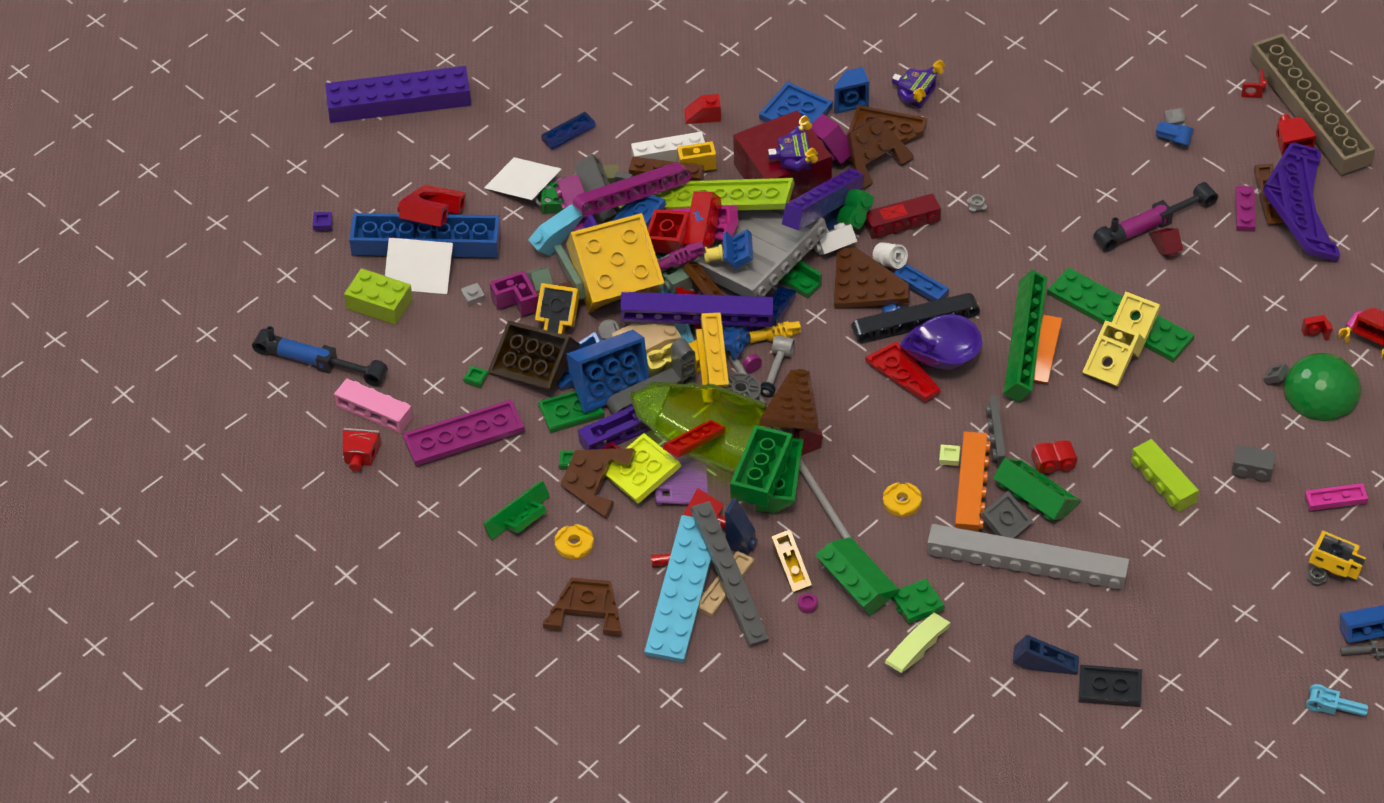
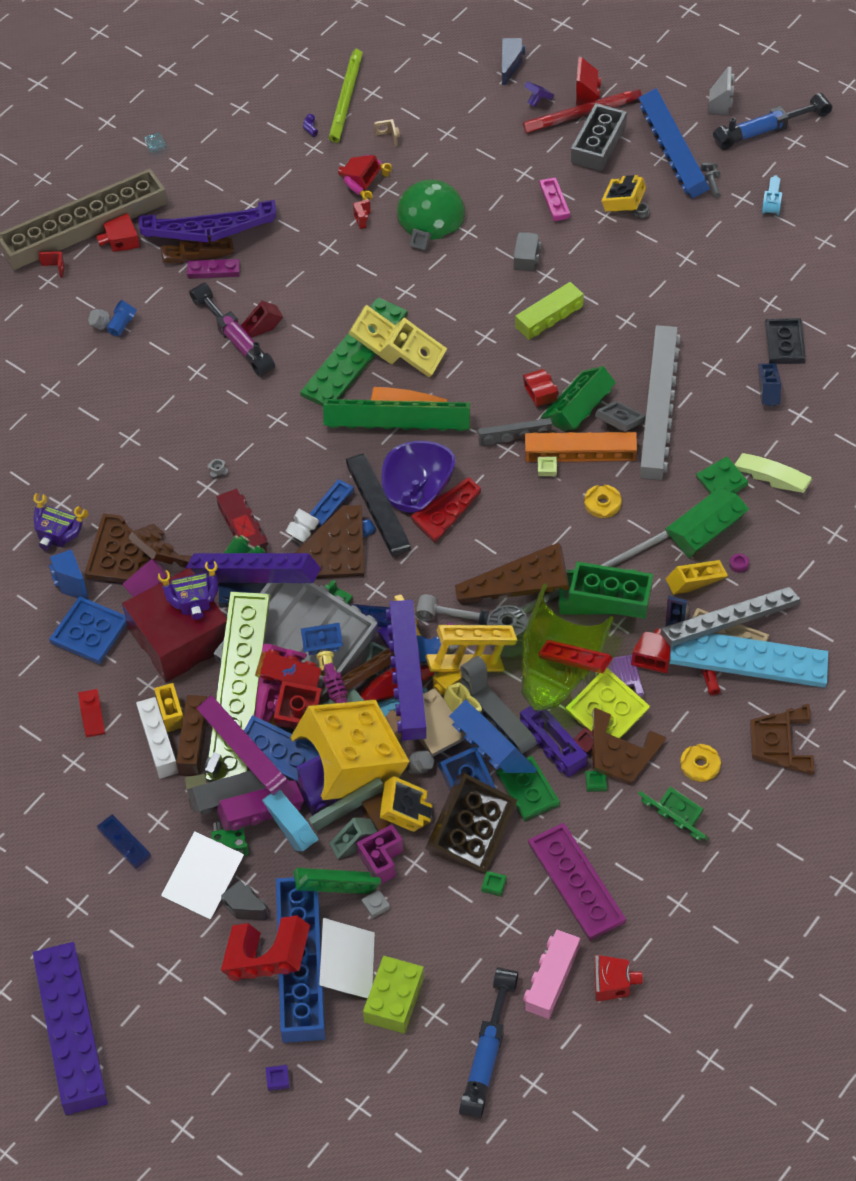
camera: 95 degrees left, 5 degrees up
none -> dark grey slope [221,880,268,920]
none -> green fence [293,868,381,894]

